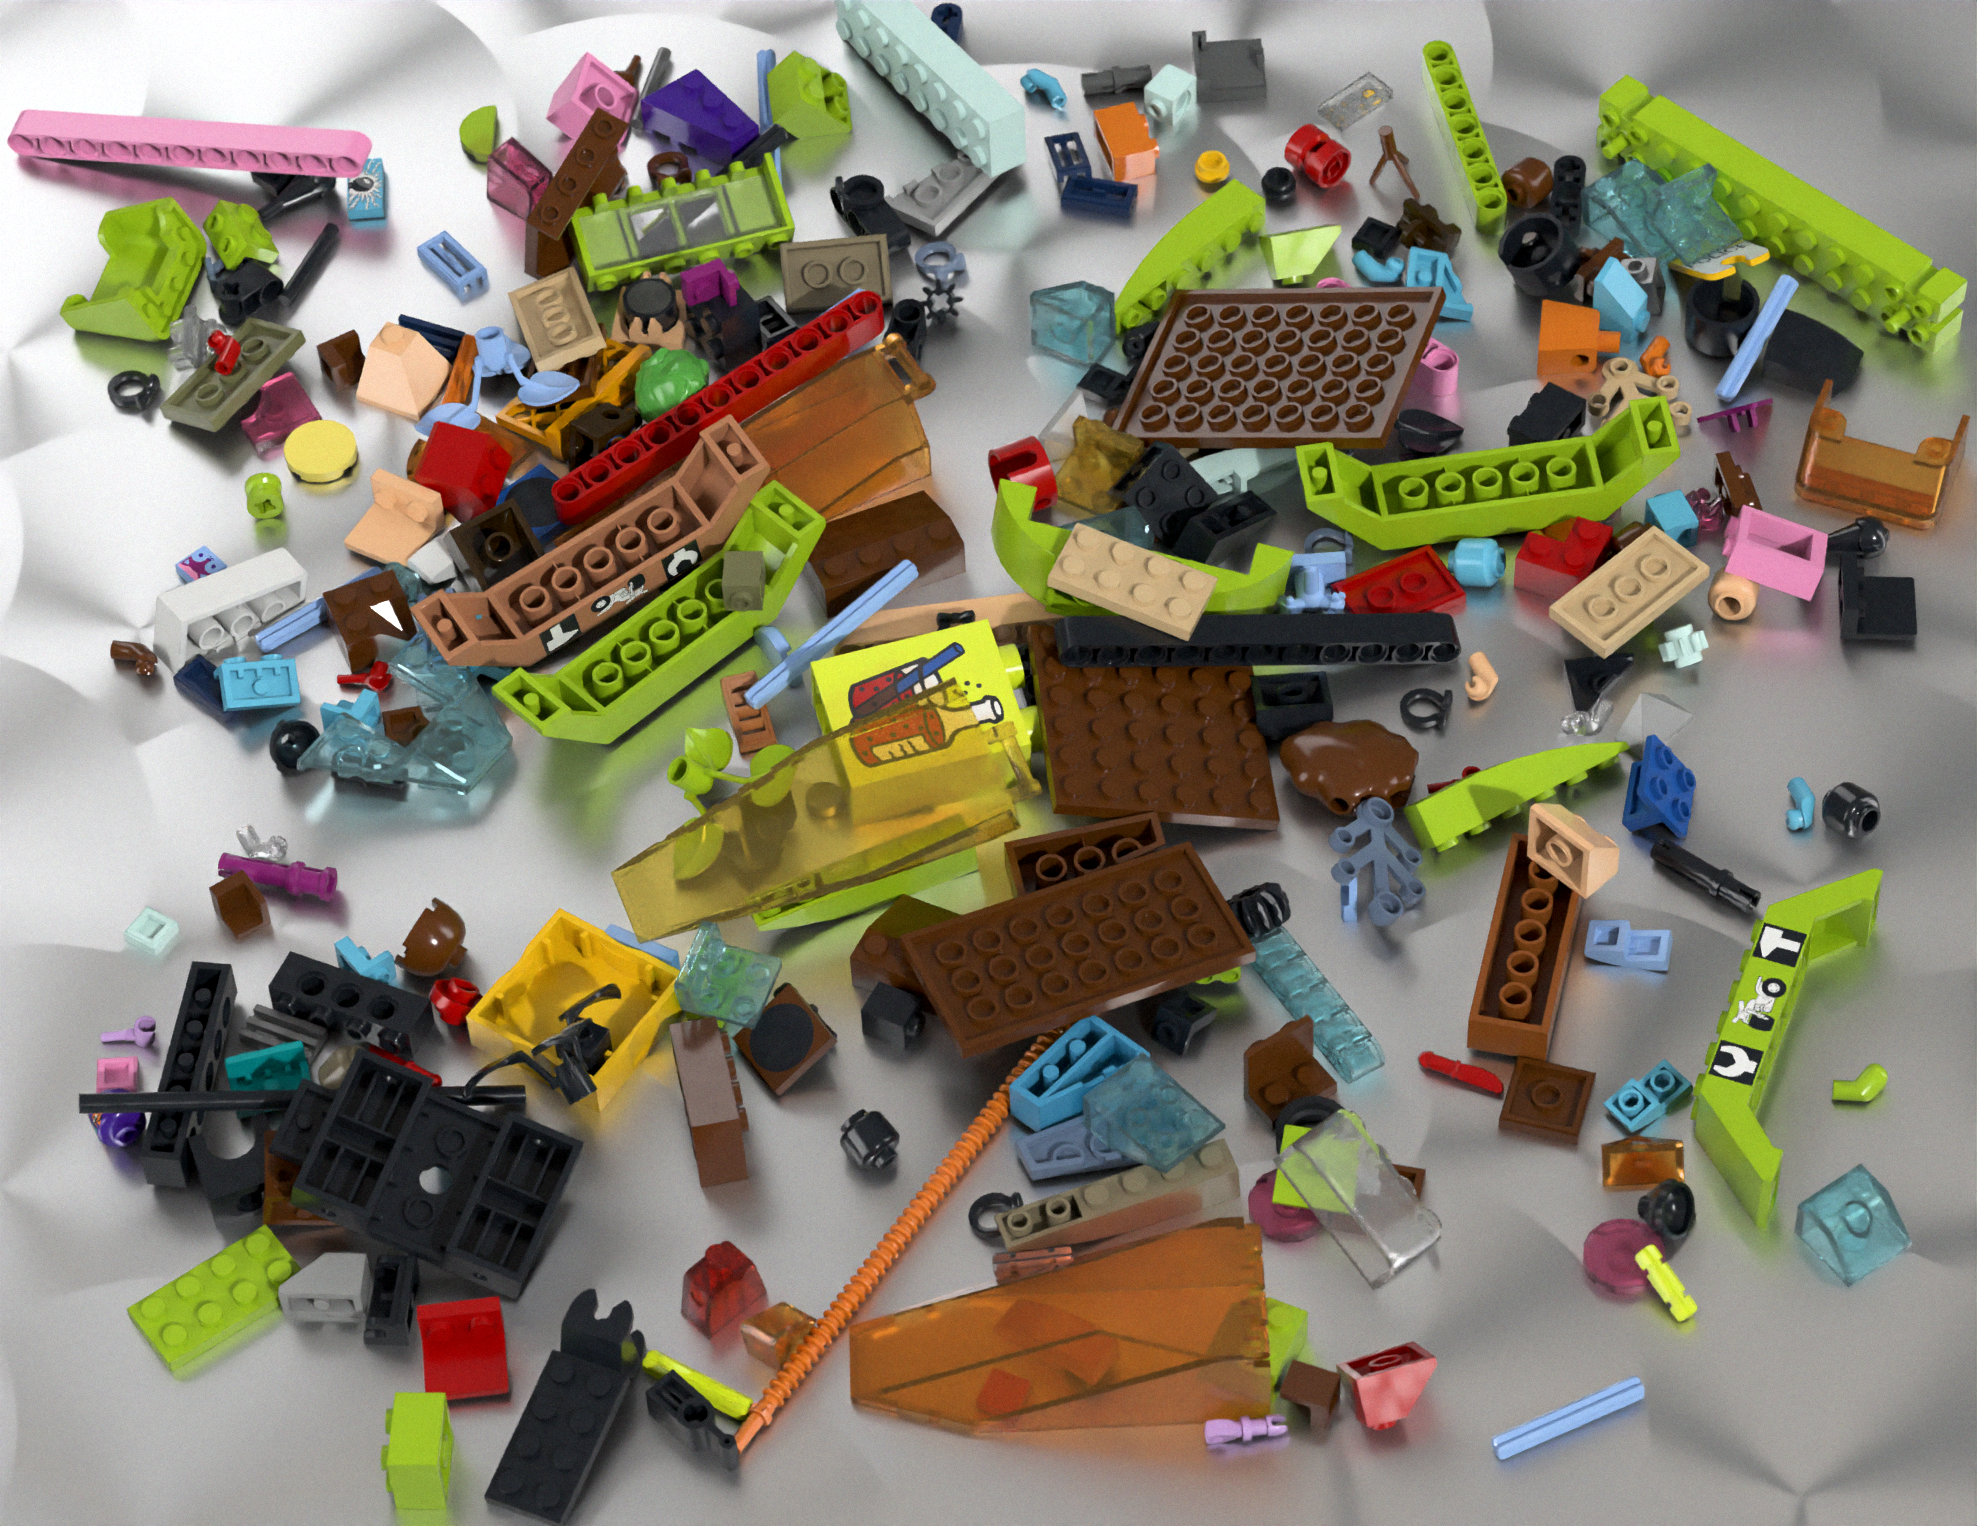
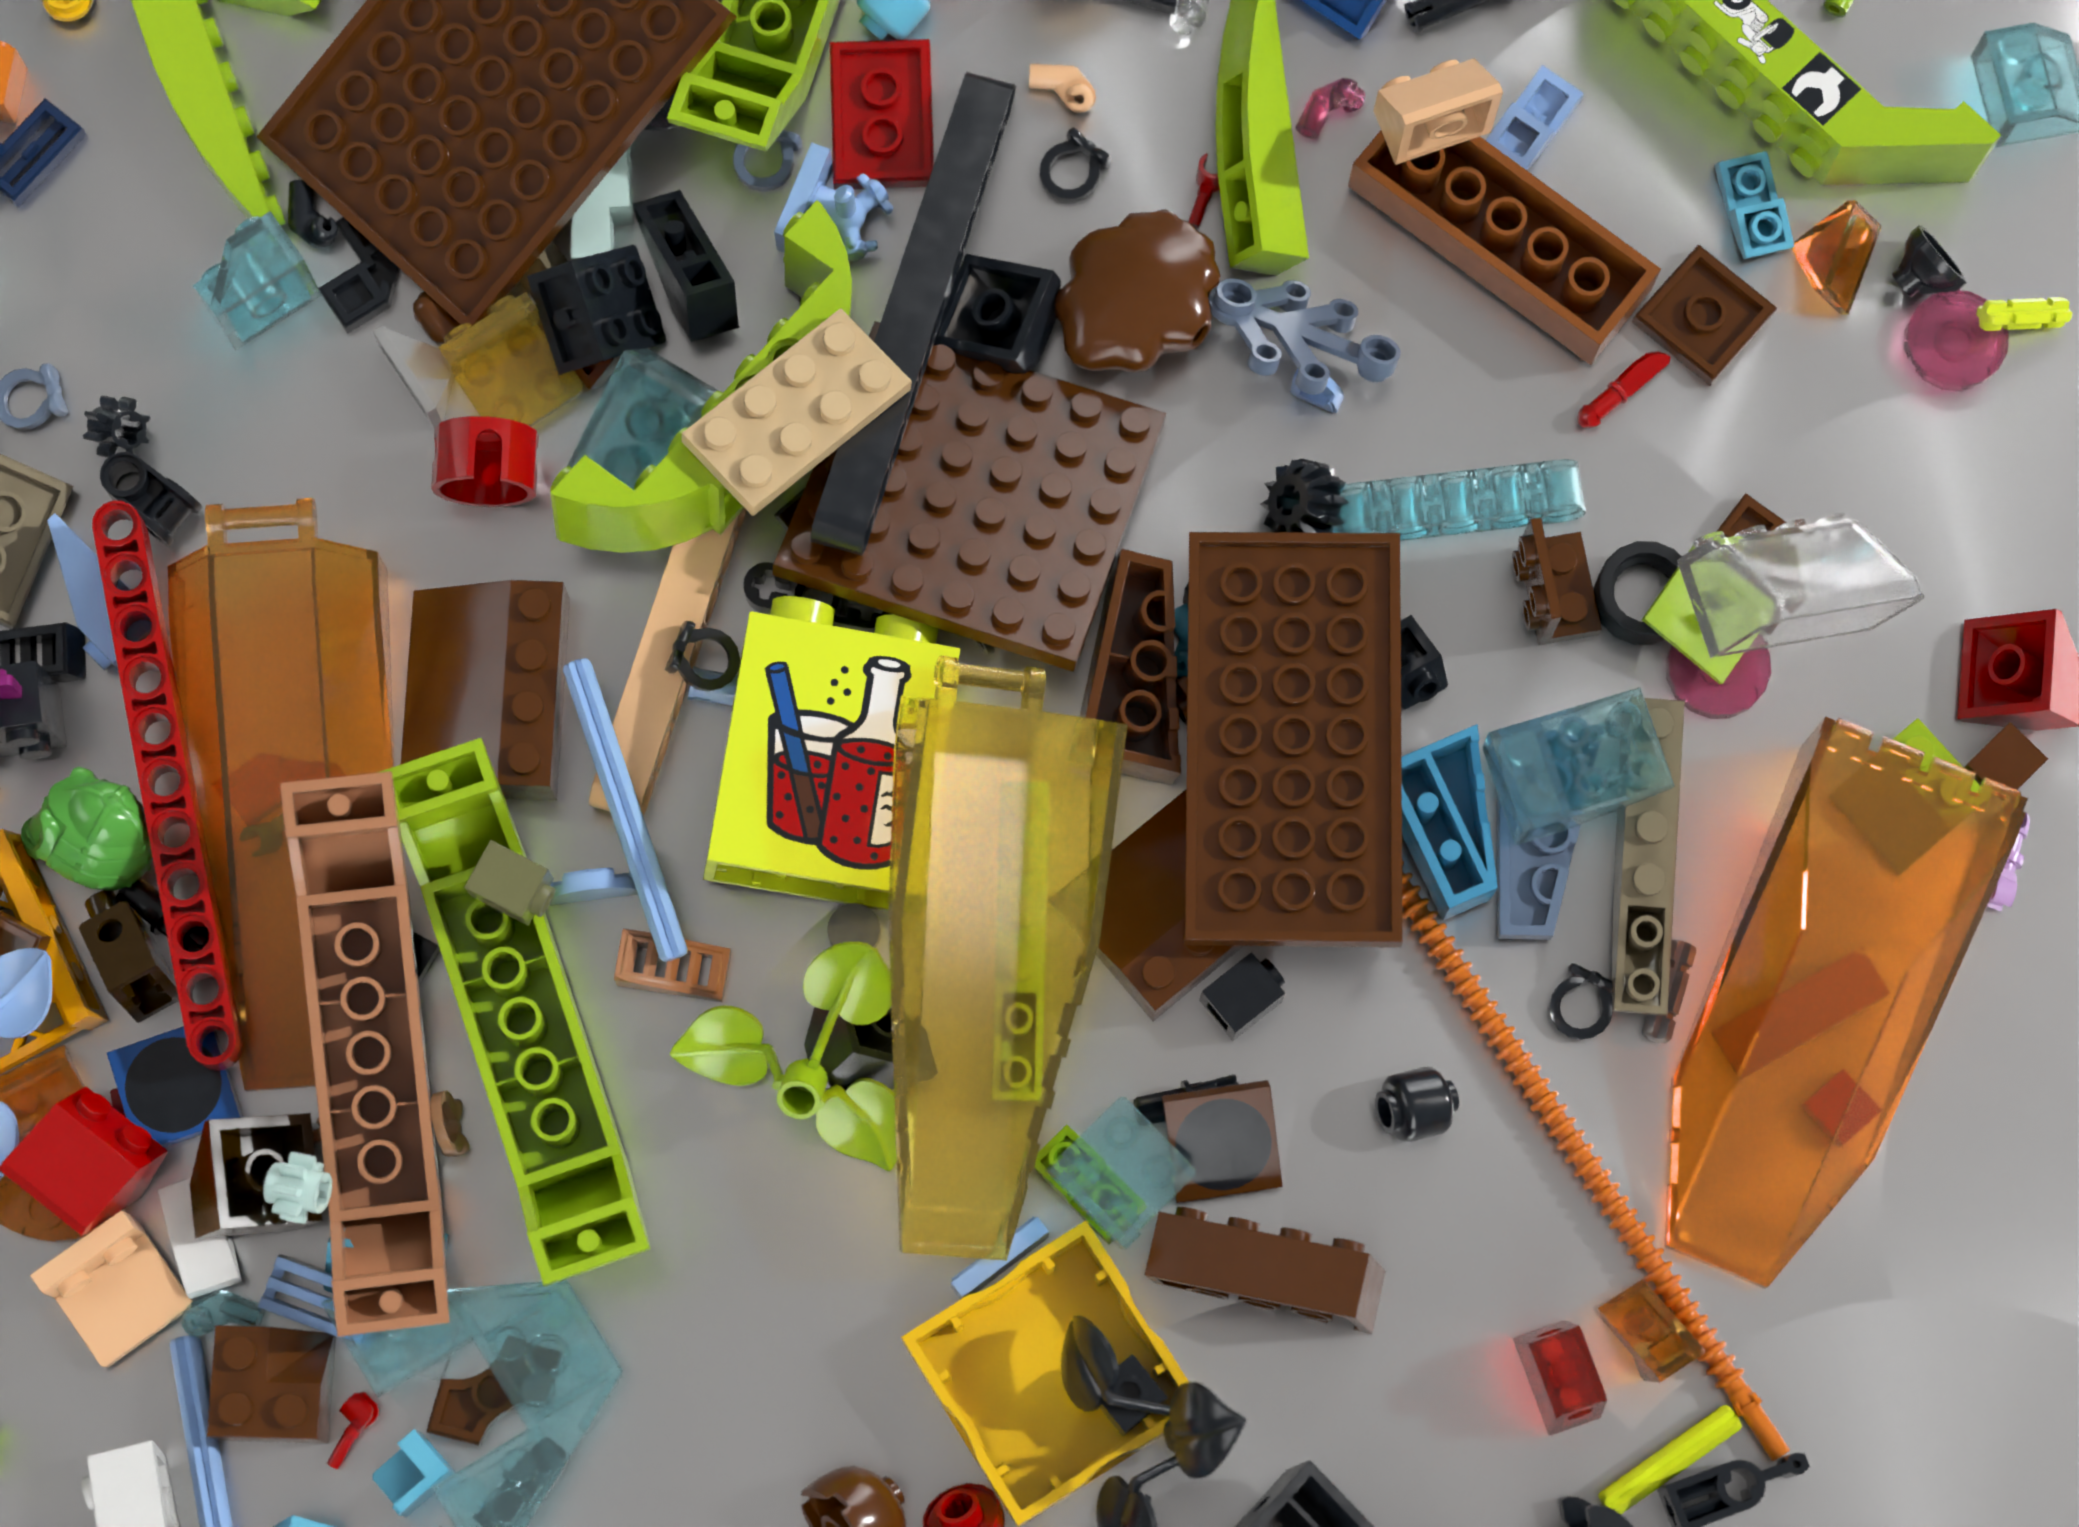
camera: 70 degrees left, 25 degrees up
none -> light aqua gear [264,1152,332,1224]
none -> medium nougat piece [430,1090,470,1157]

